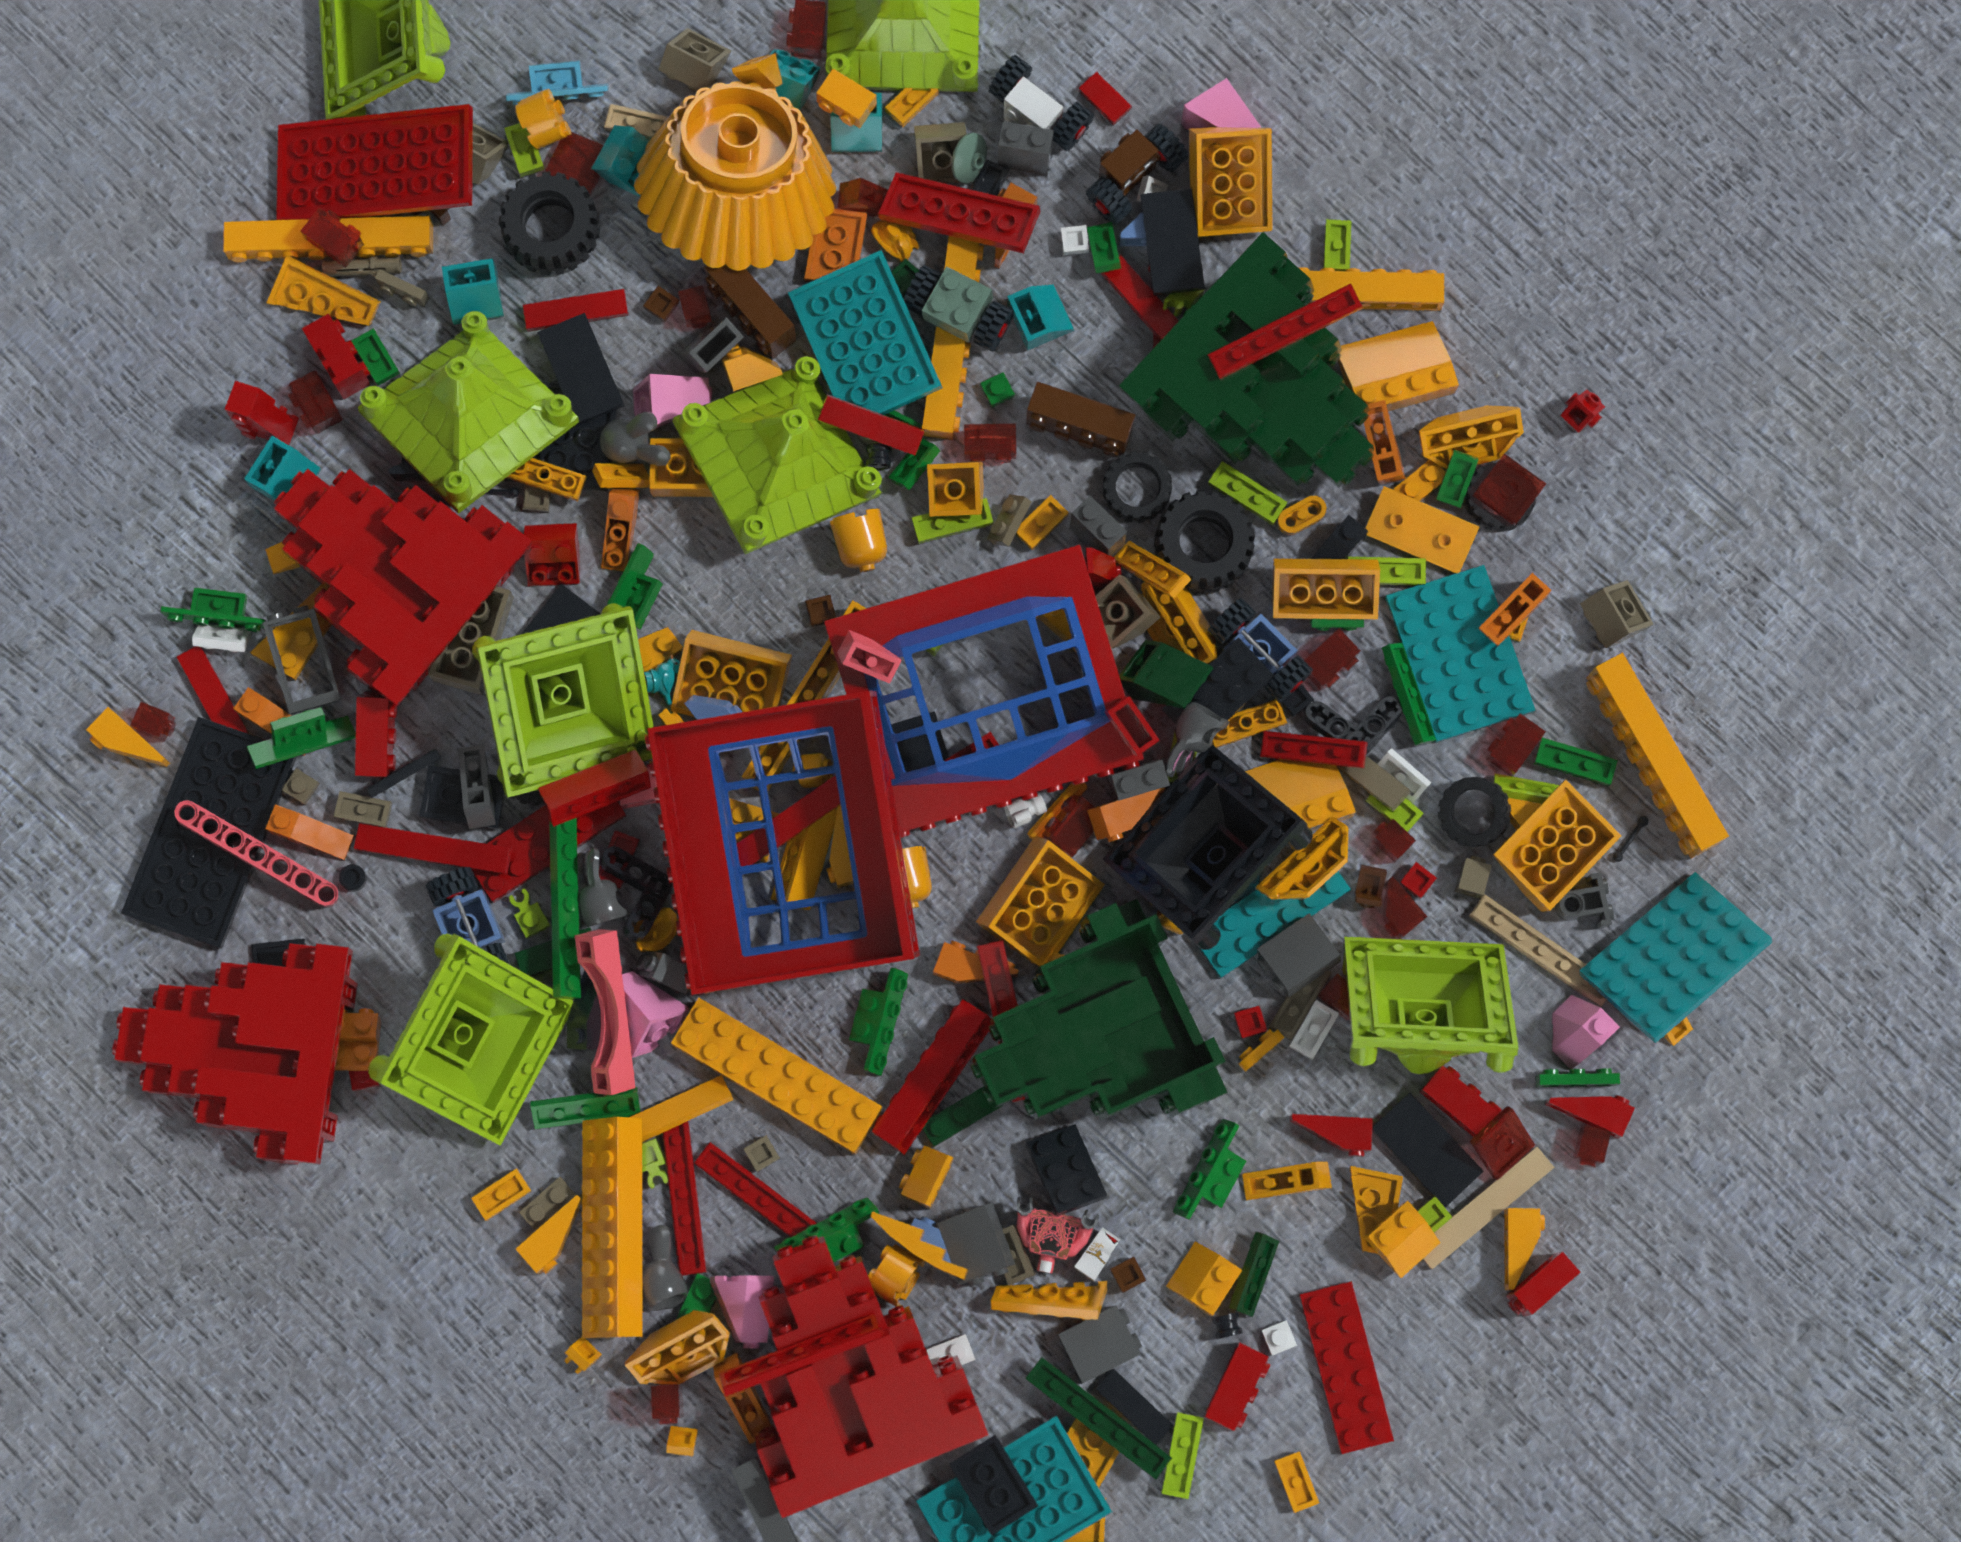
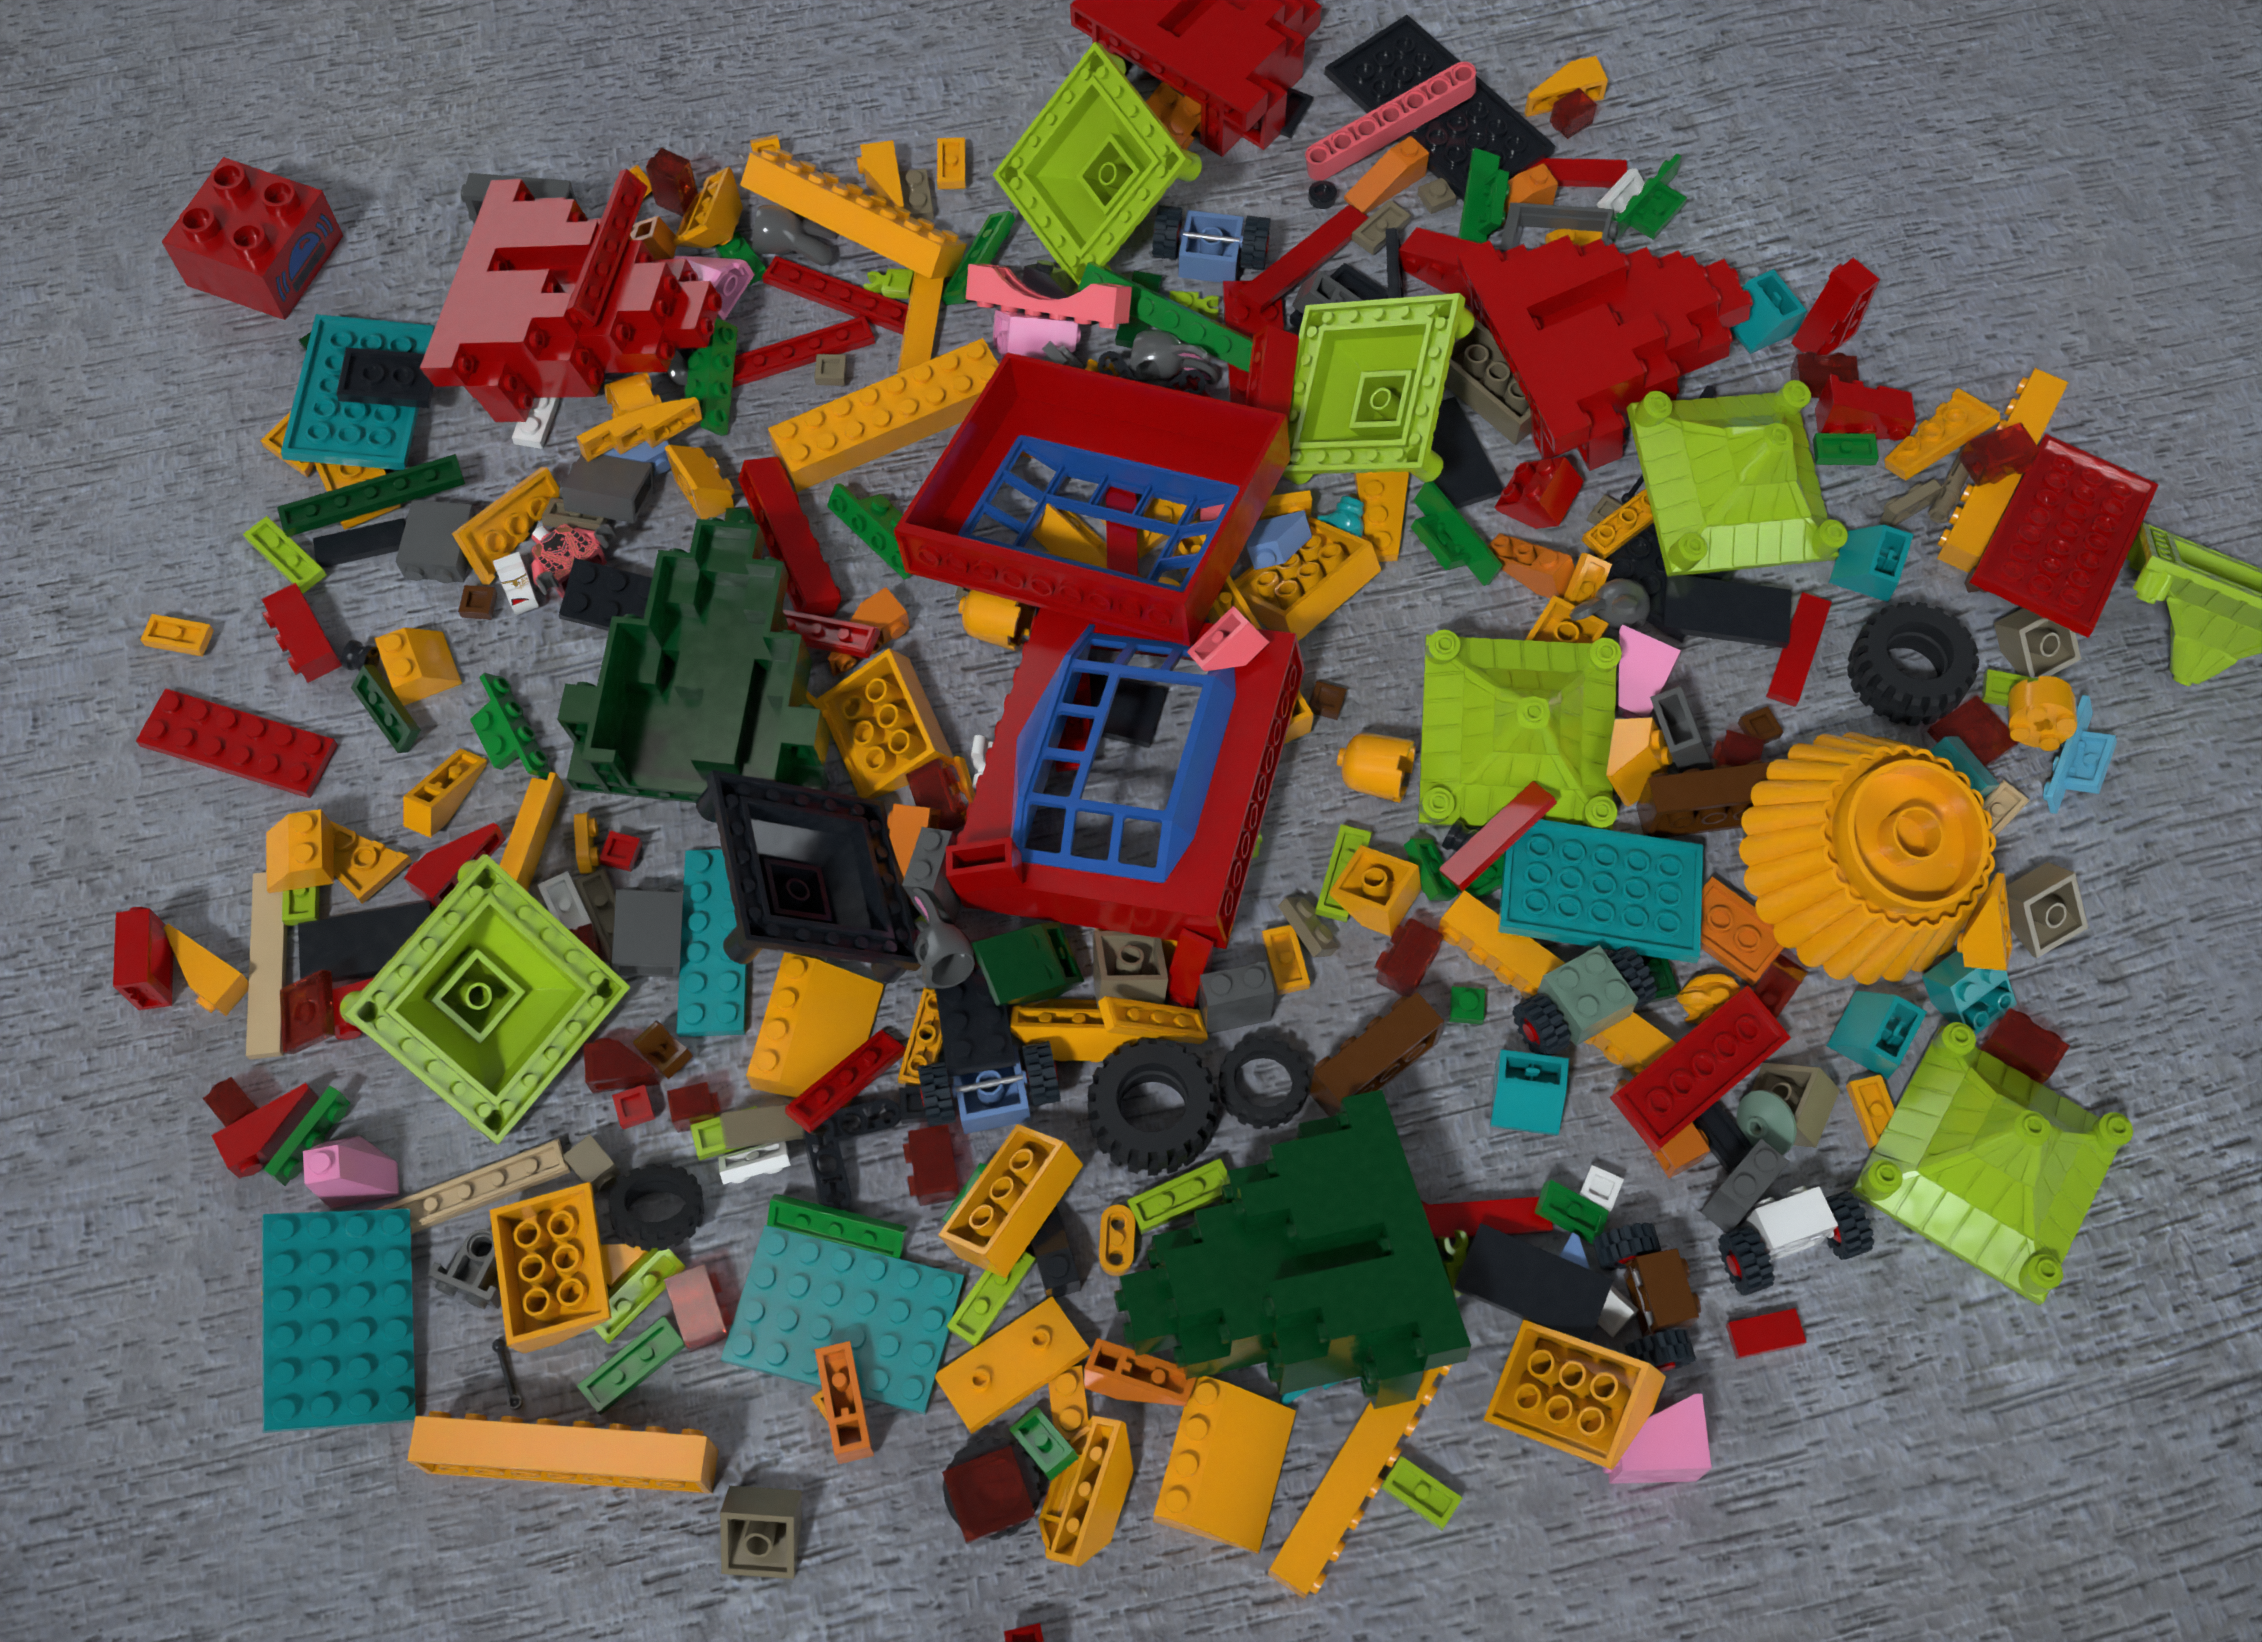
camera: 125 degrees right, 15 degrees down
light orange brick [816,69,877,128] -> none
red tile [1208,283,1363,379] -> none
light orange wedge [1256,816,1349,899] -> none
white plate [1261,1320,1297,1356] -> none
none -> light orange panel [499,772,565,892]

